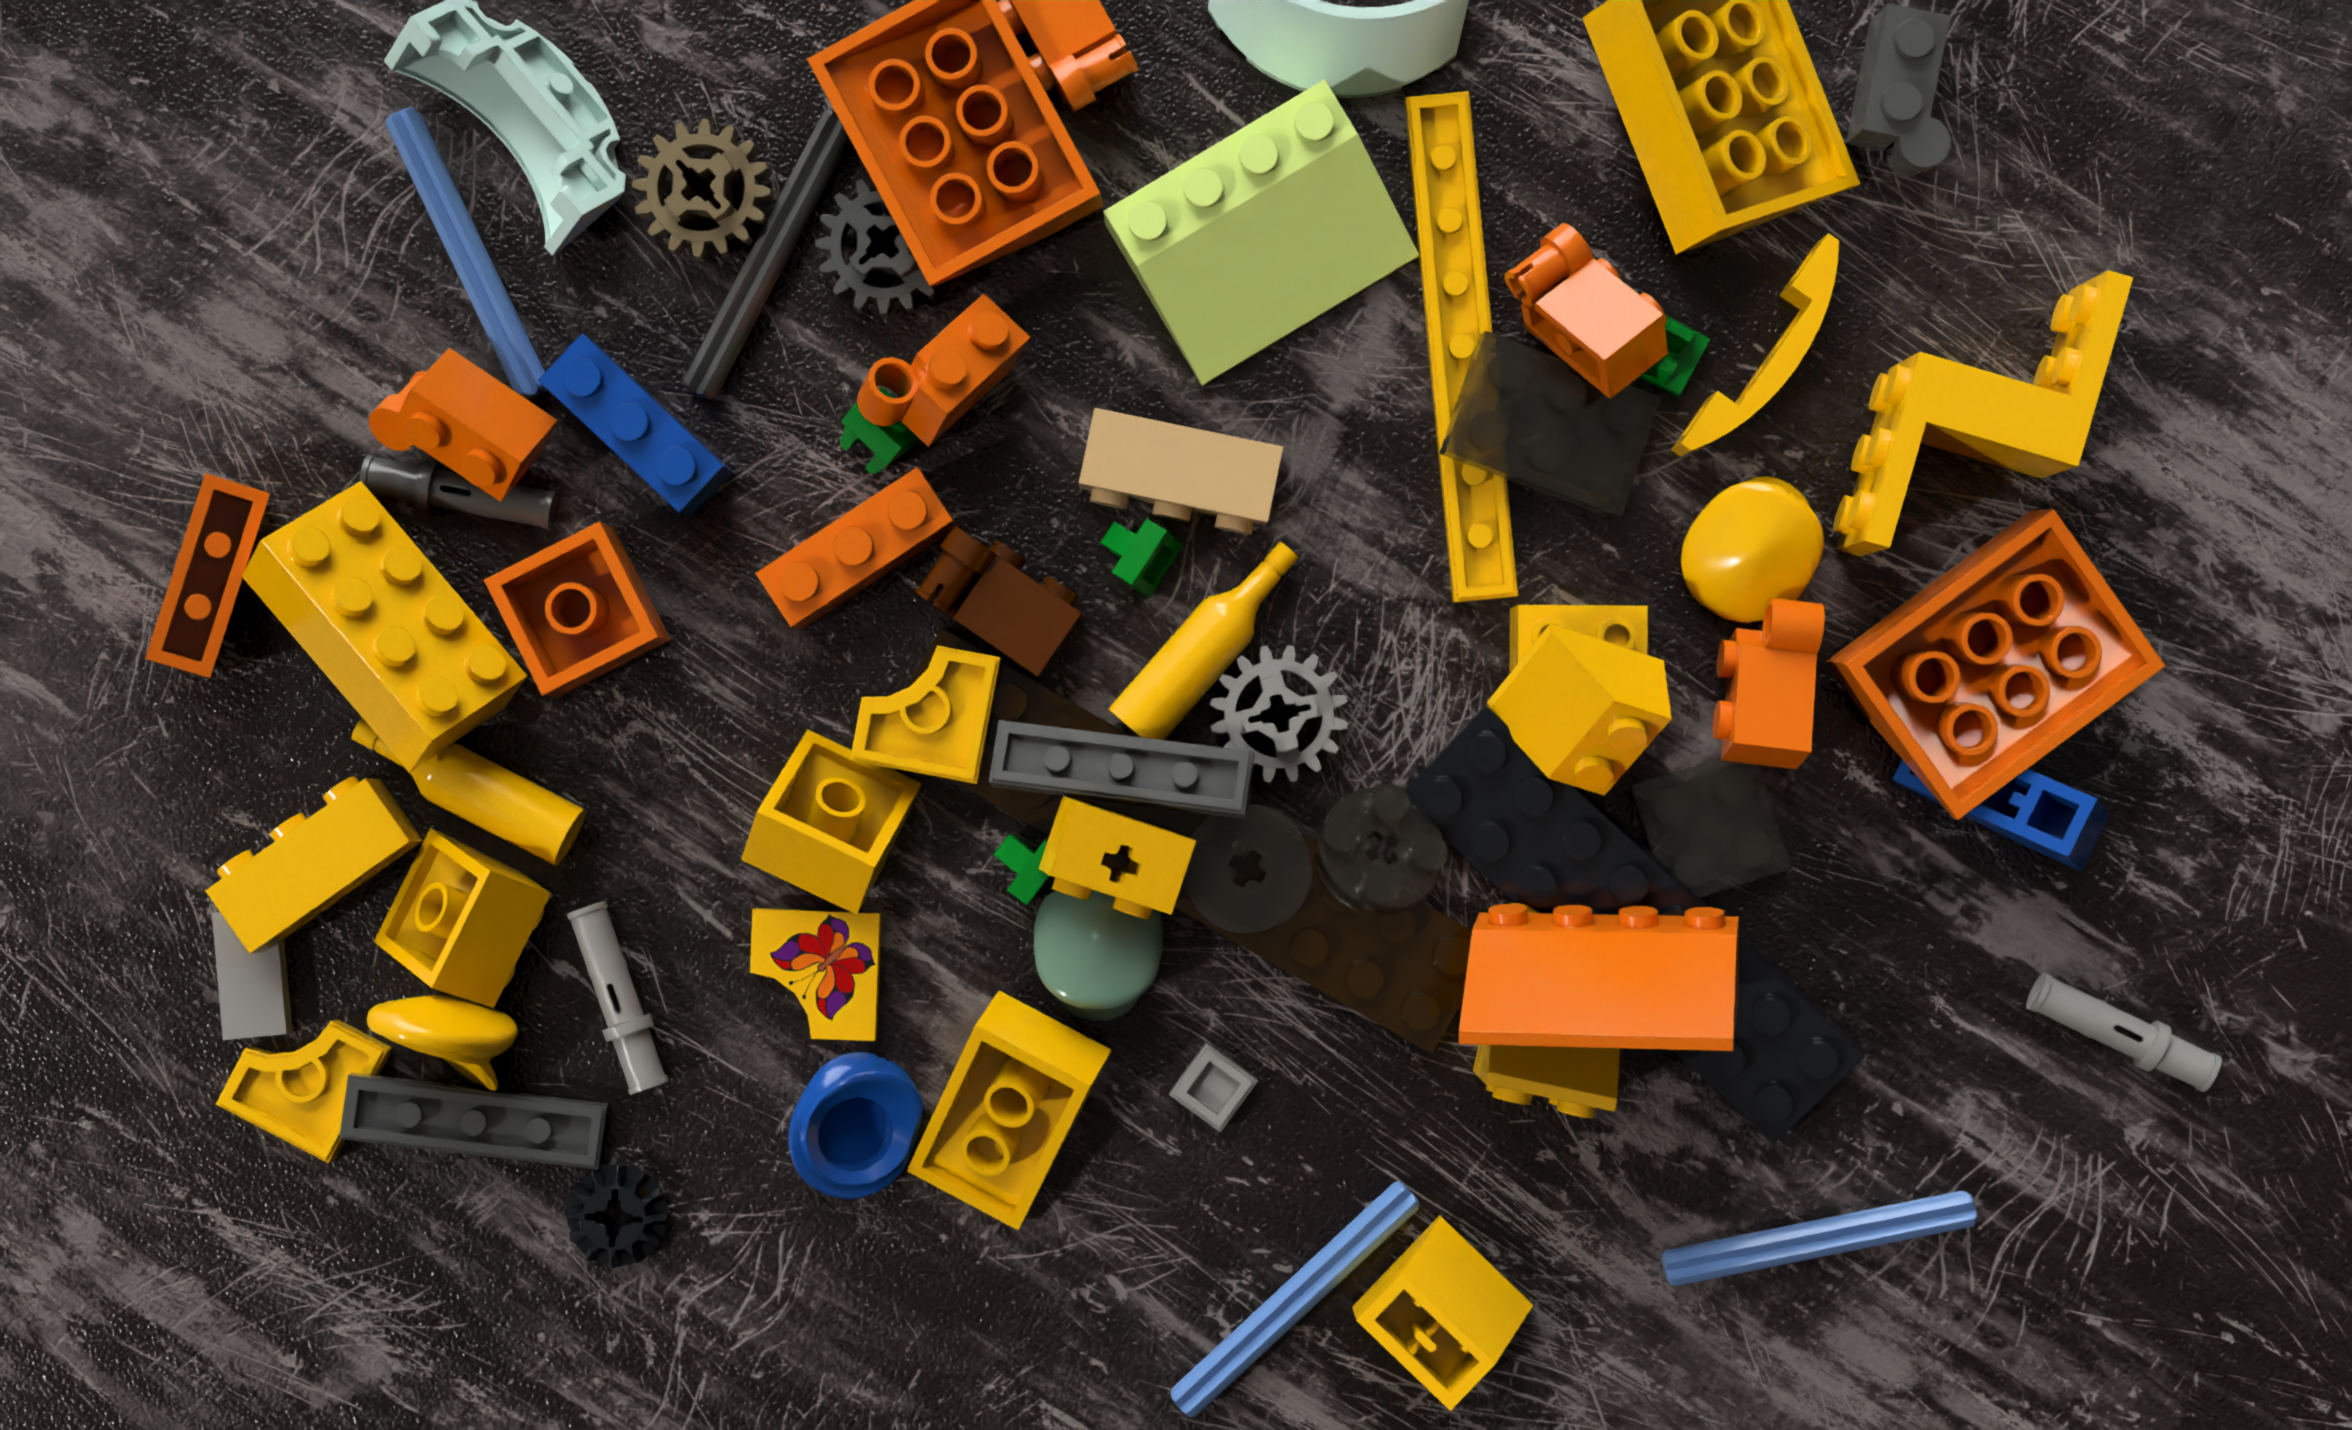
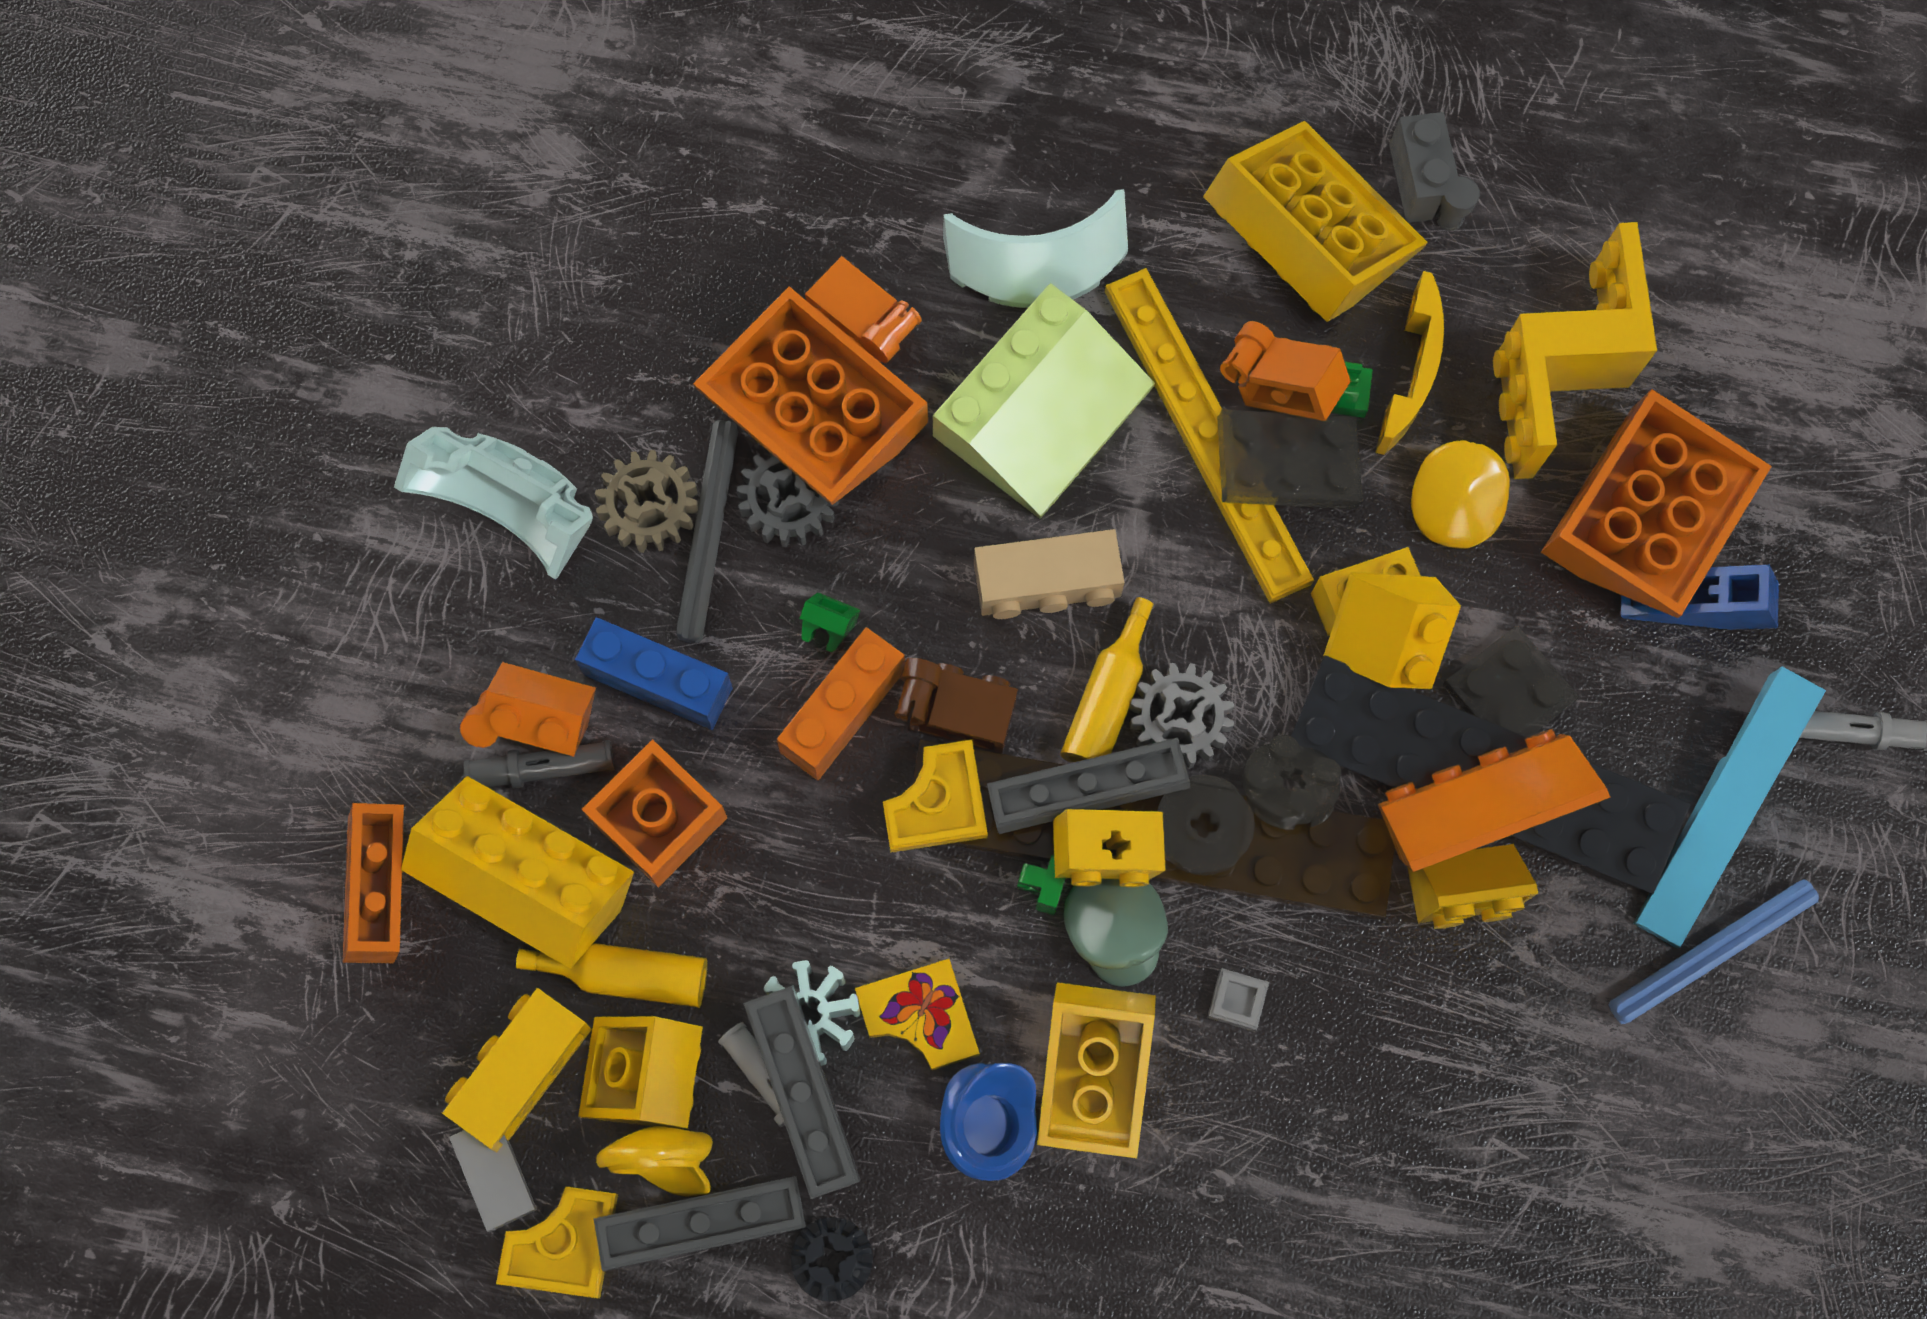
camera: 25 degrees left, 15 degrees down
medium blue axle [386,107,548,400] -> none
yellow slope [741,729,922,915] -> none
orange hinge [857,293,1031,447] -> none
green tile [1100,518,1184,599] -> none
medium blue axle [1171,1181,1420,1417] -> none
yellow slope [1352,1215,1533,1411] -> none
orange hinge [1712,597,1825,770] -> none
none -> dark grey tile [744,985,861,1199]
none -> light aqua gear [764,960,860,1066]
none -> medium azure slope [1633,666,1826,948]

